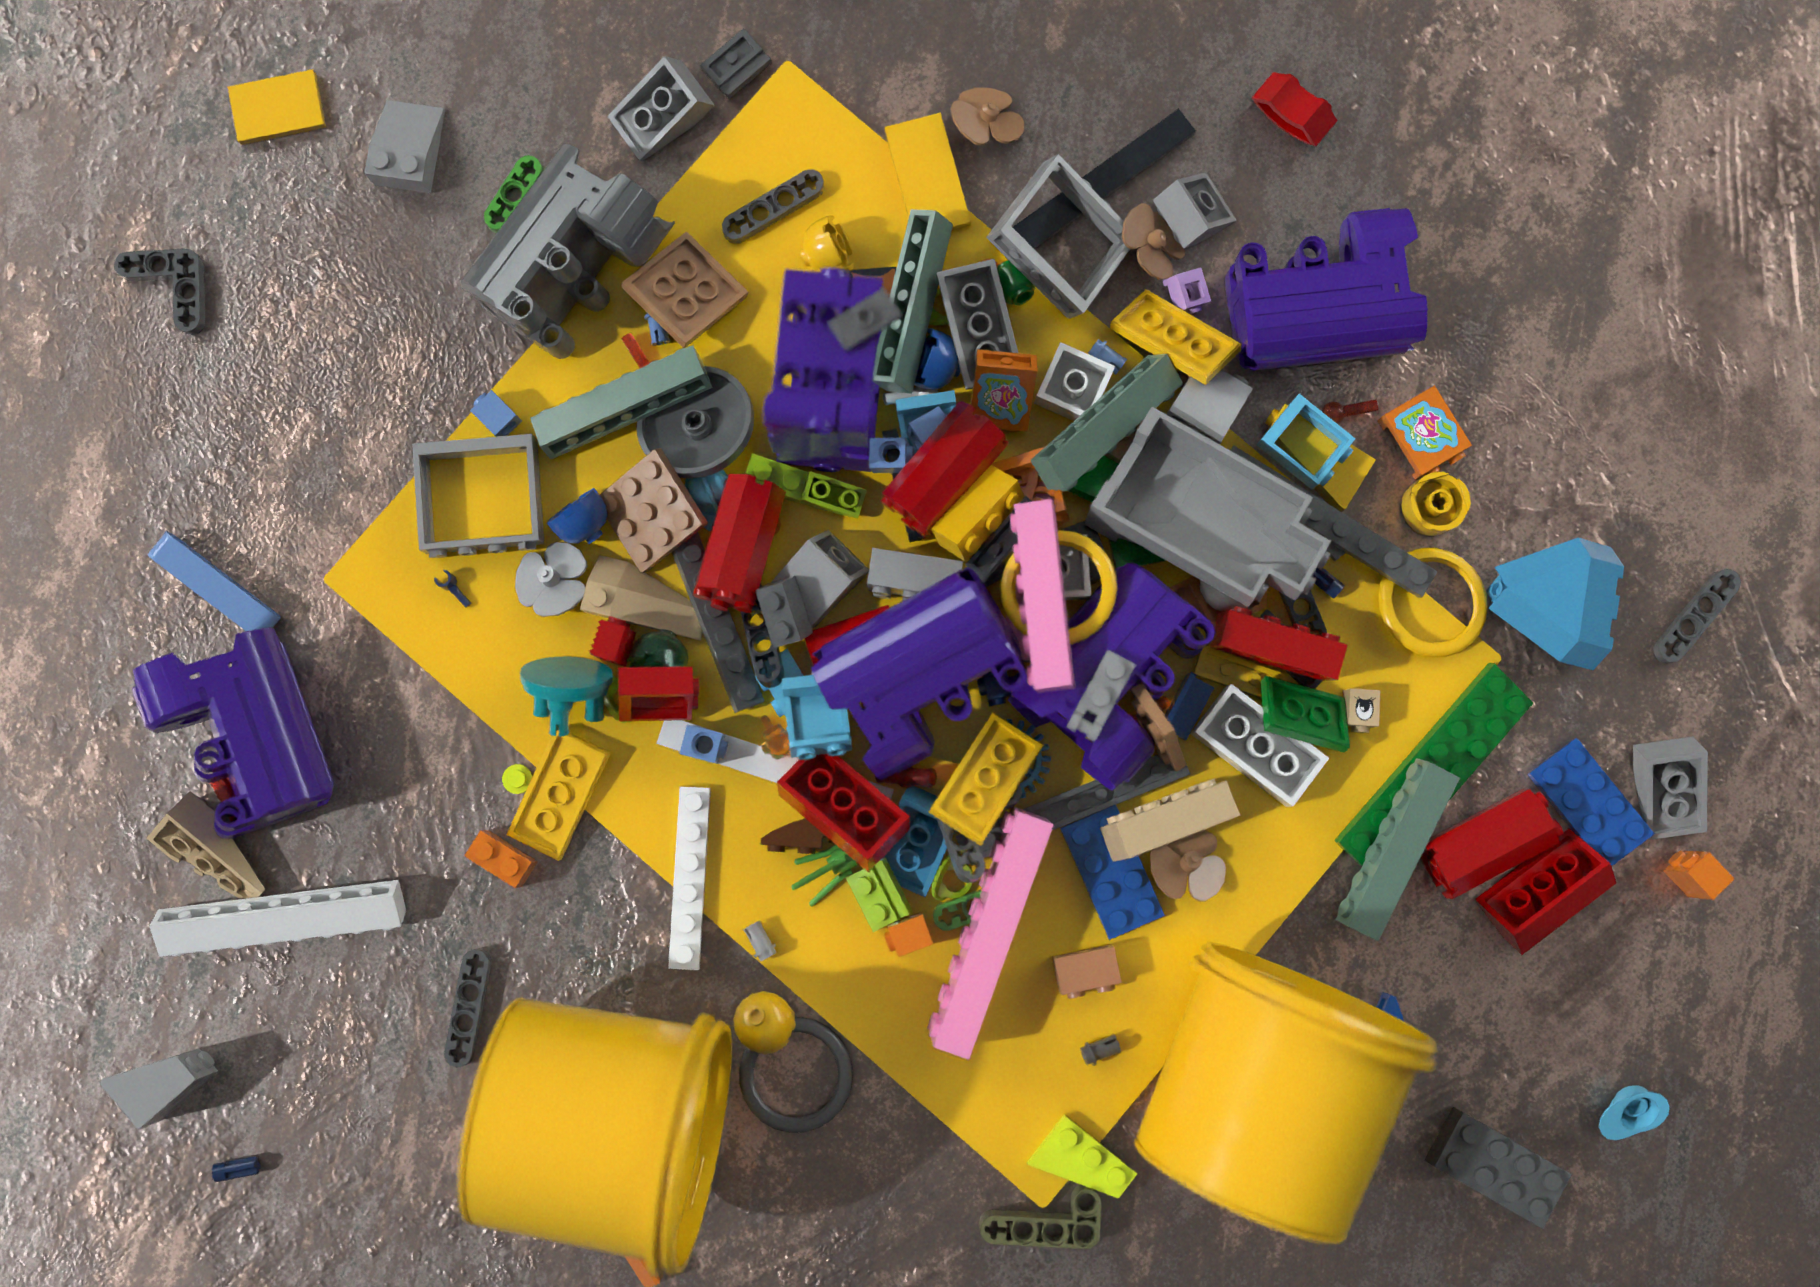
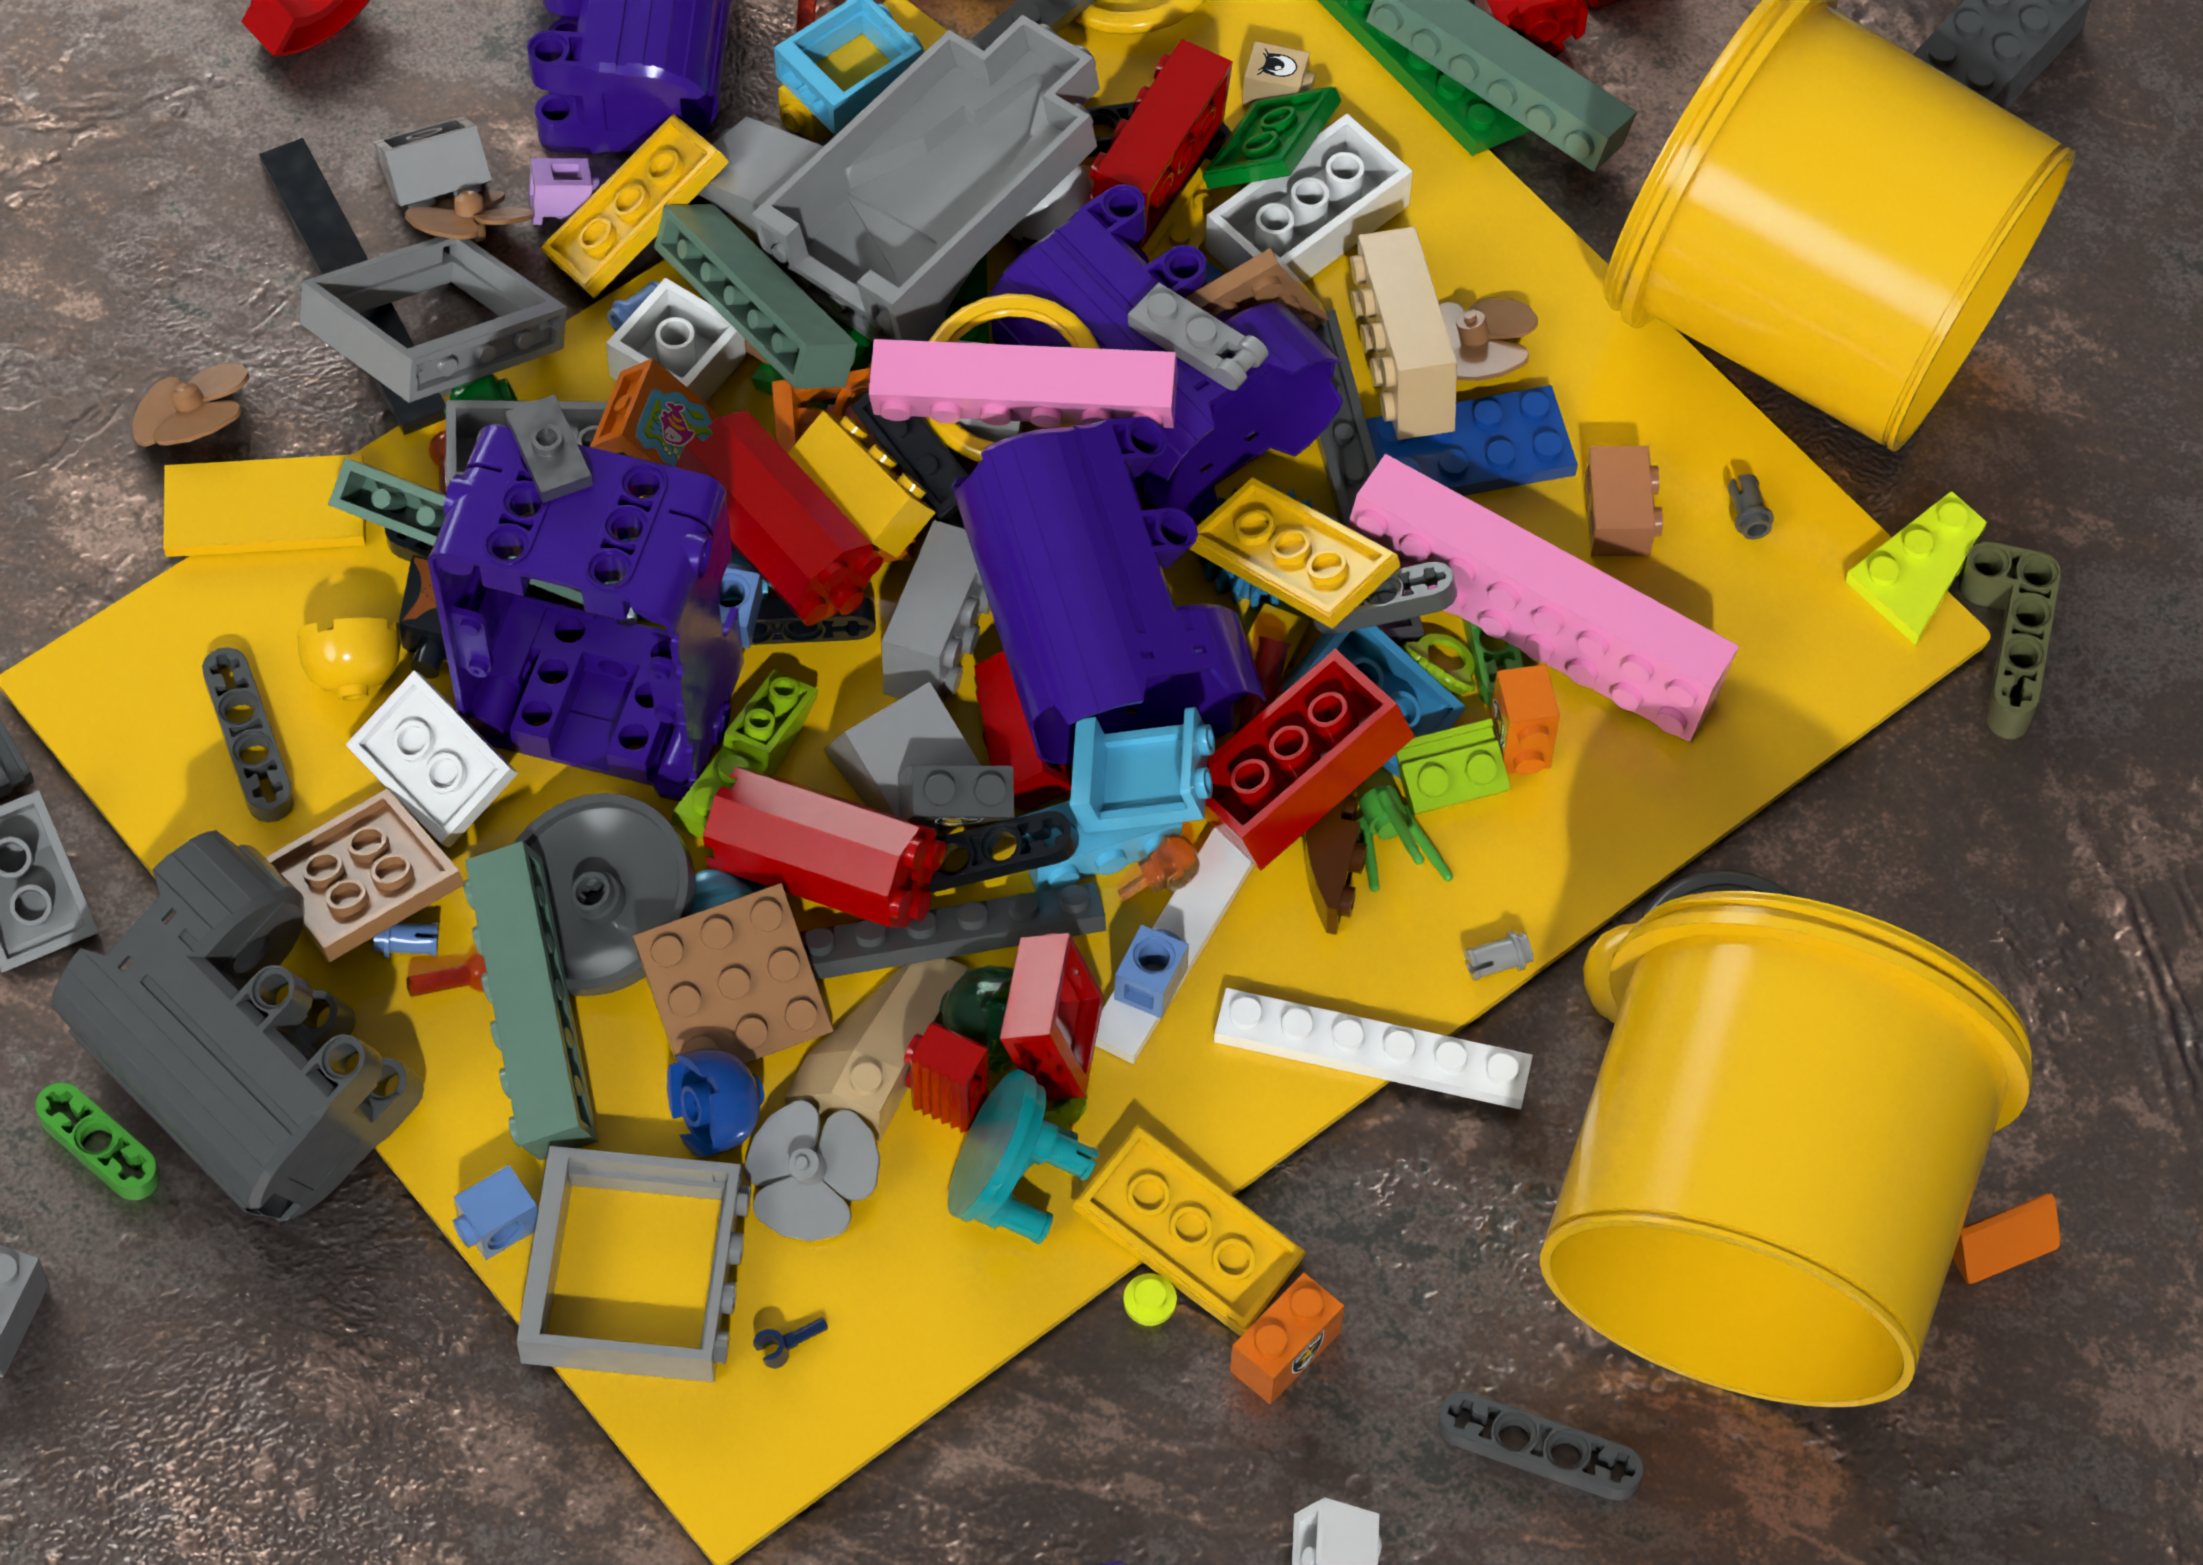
camera: 80 degrees left, 25 degrees down
none -> white plate [346,670,518,848]

